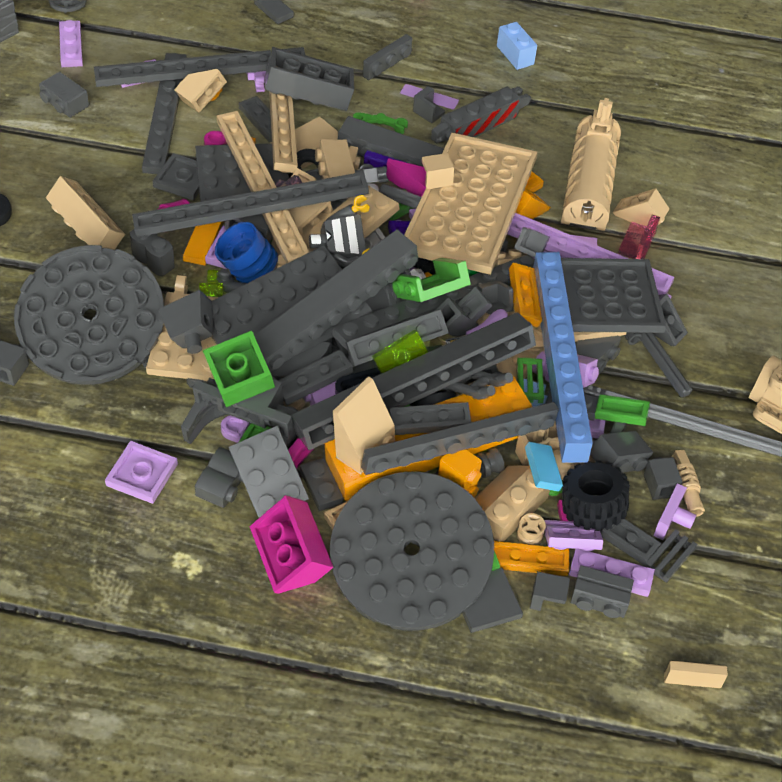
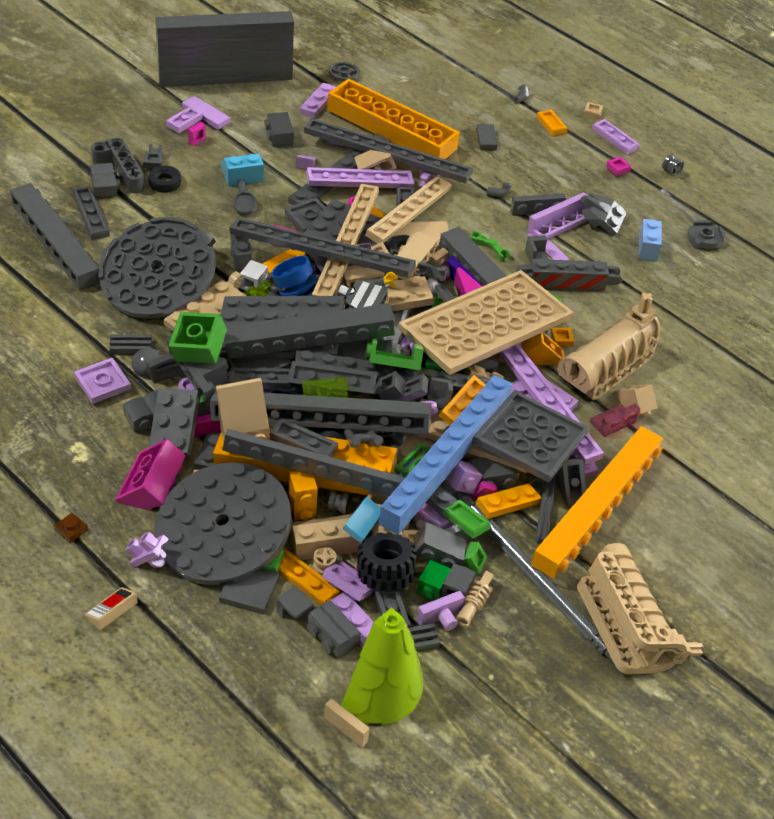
camera: 35 degrees right, 5 degrees down
tan brick [46,176,125,250] -> none
dark grey torso [159,290,213,354] -> none
dark grey brick [265,47,354,111] -> none
tan panel [422,153,454,189] -> none
dark grey panel [514,227,550,257] -> none
none -> reddish brown plate [54,512,88,543]
none -> tan slope [84,587,137,631]
none -> dark grey tile [109,334,152,354]
none -> lavender hips [125,532,168,568]
none -> dark grey hair [131,347,161,376]
none -> medium azure slope [220,154,264,186]
none -> dark grey piece [233,179,257,215]
none -> white brick [240,260,270,294]
none -> lavender slope [296,155,317,169]
none -> lavender plate [306,167,414,188]
none -> light orange brick [327,78,460,159]
none -> lime cone [341,607,424,726]
none -> green brick [417,560,451,601]
none -> bright green tile [460,542,487,574]
none -> dark pink tile [471,481,498,500]
none -> light orange plate [475,483,542,519]
none -> dark grey arm [487,182,512,198]
none -> lavender fence [528,192,588,240]
none -> light orange brick [531,426,663,579]
none -> dark grey plate [581,193,627,237]
none -> dark grey plate [687,220,725,250]

